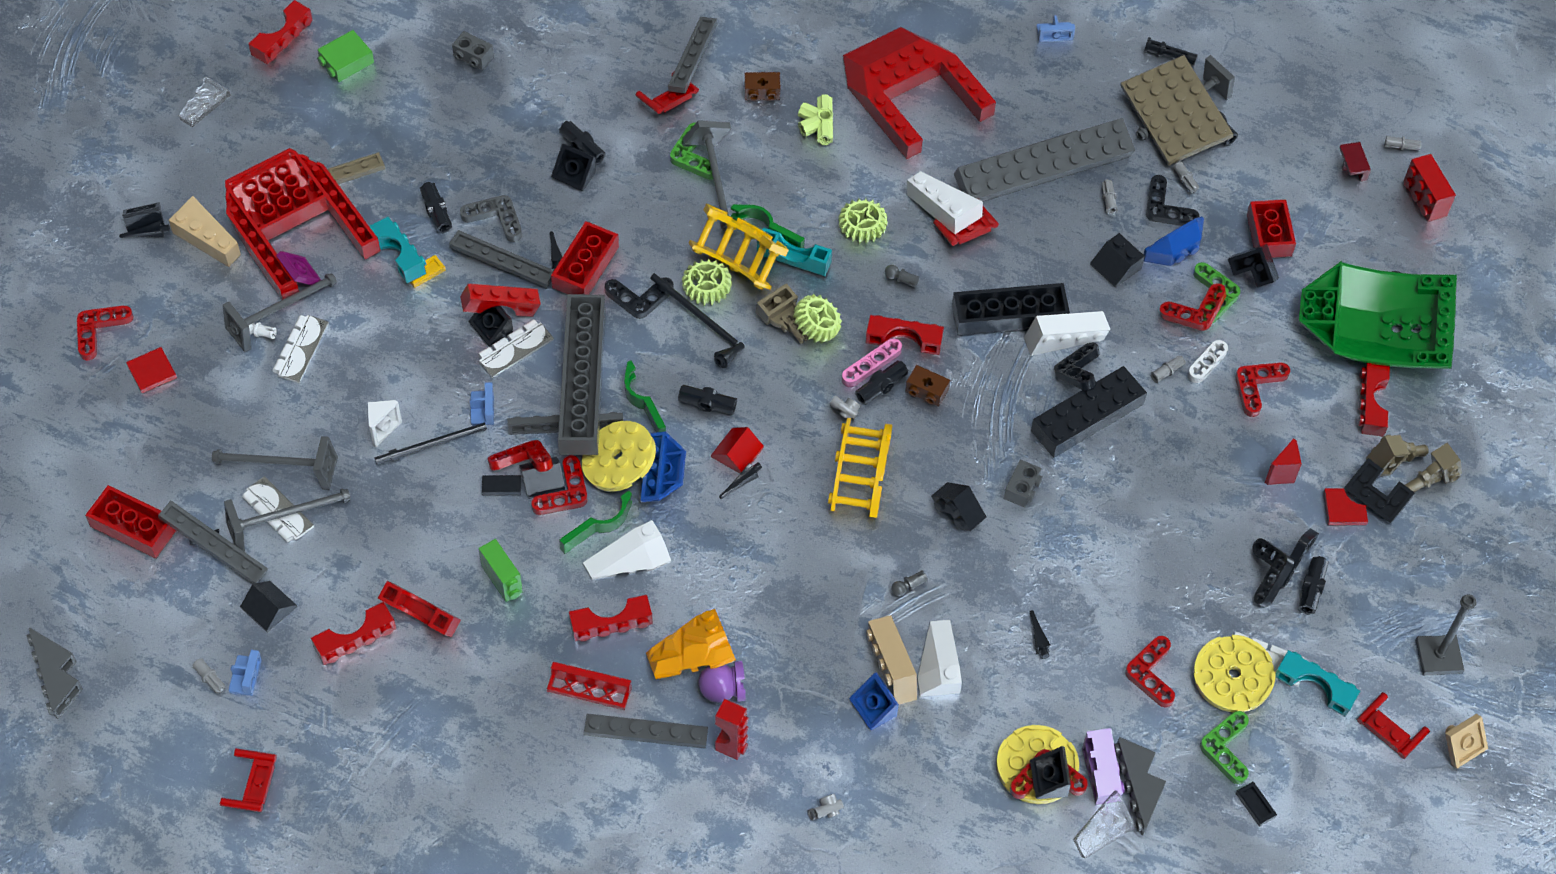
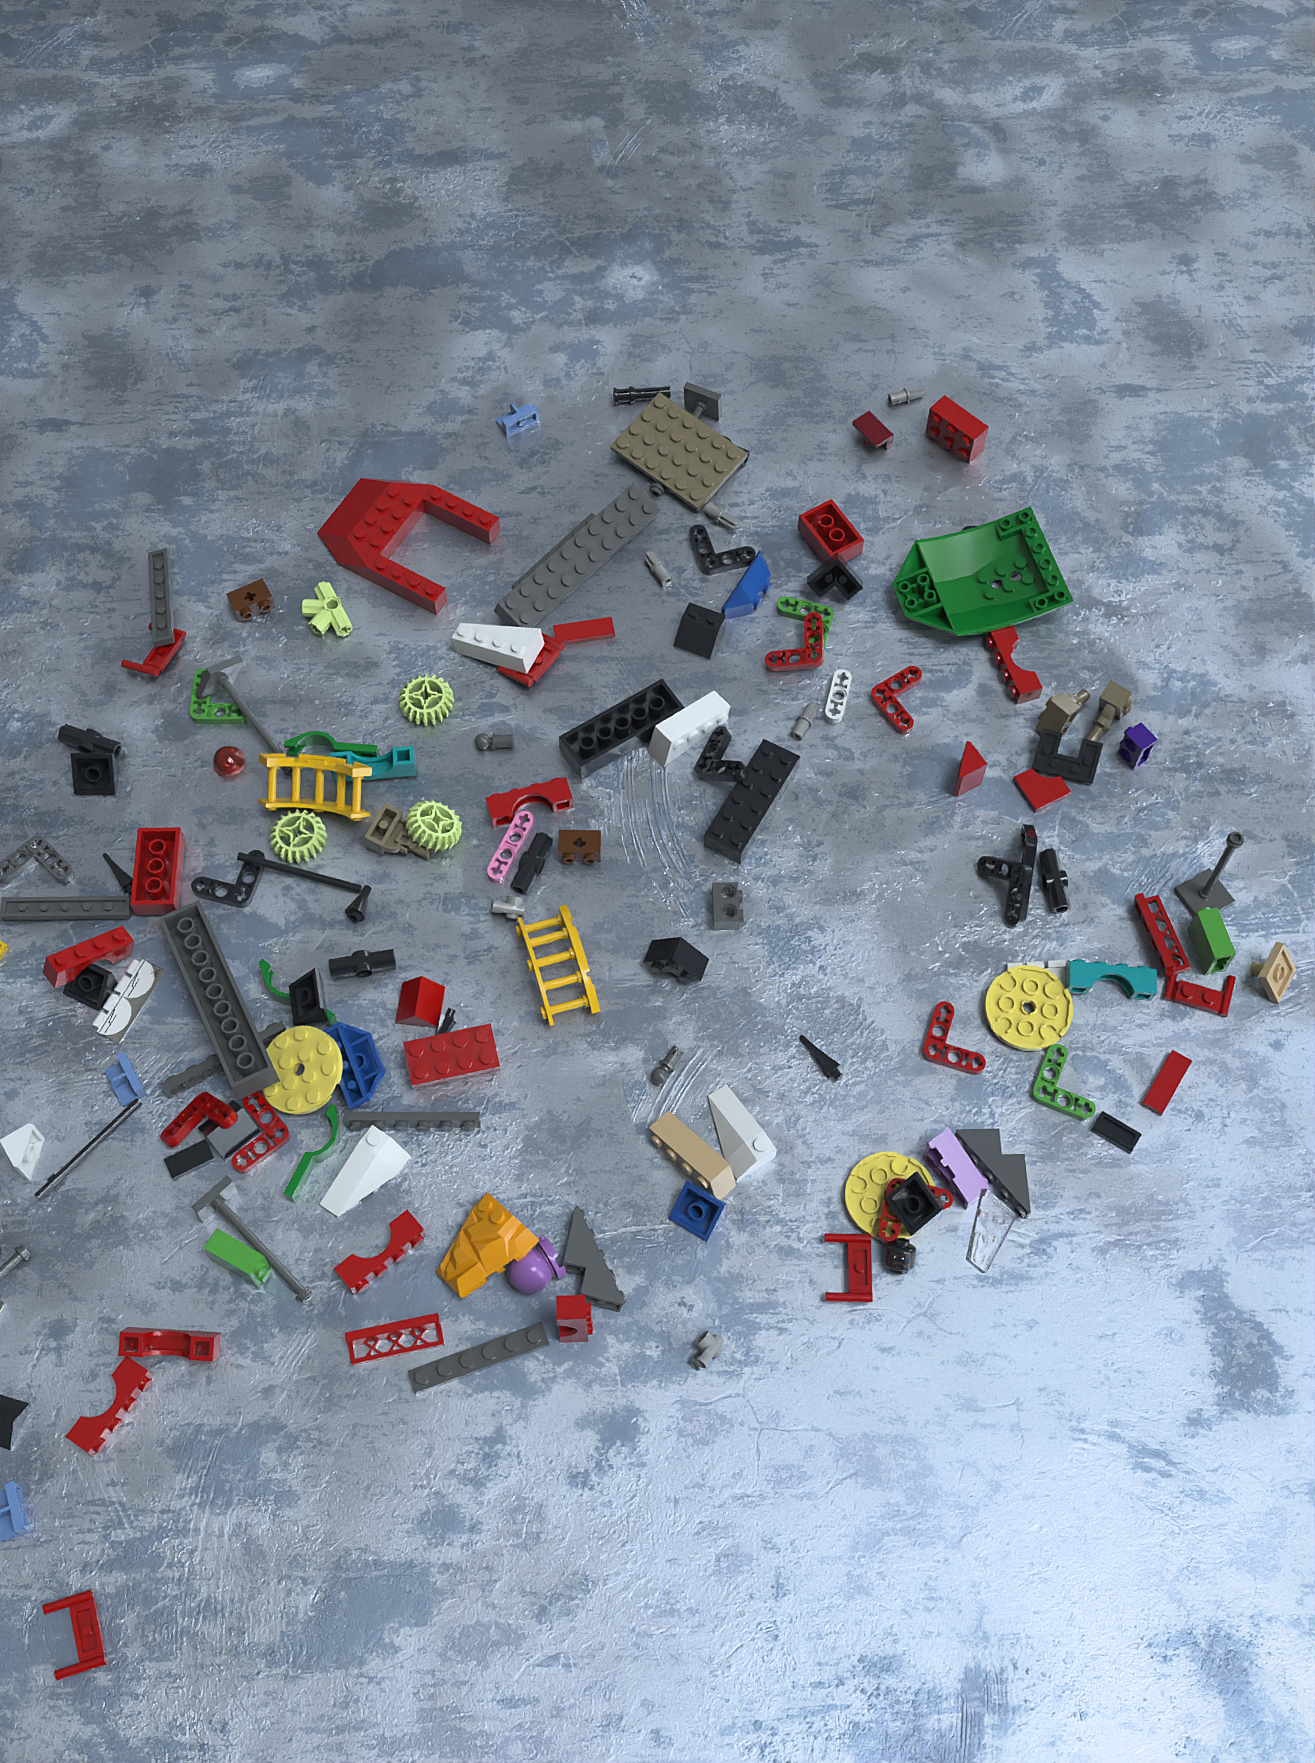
camera: 25 degrees left, 5 degrees up
none -> dark grey tile [191,1175,313,1303]
none -> clear red hair [212,746,245,777]
none -> black slope [289,968,328,1026]
none -> dark grey plate [344,1112,481,1131]
none -> red brick [403,1023,500,1089]
none -> red tile [553,617,615,644]
none -> dark grey slope [560,1205,626,1312]
none -> red plate [824,1233,873,1303]
none -> black head [885,1238,916,1274]
none -> dark purple brick [1117,722,1158,770]
none -> red fence [1134,893,1191,977]
none -> red tile [1141,1049,1192,1116]
none -> bright green brick [1187,907,1236,976]

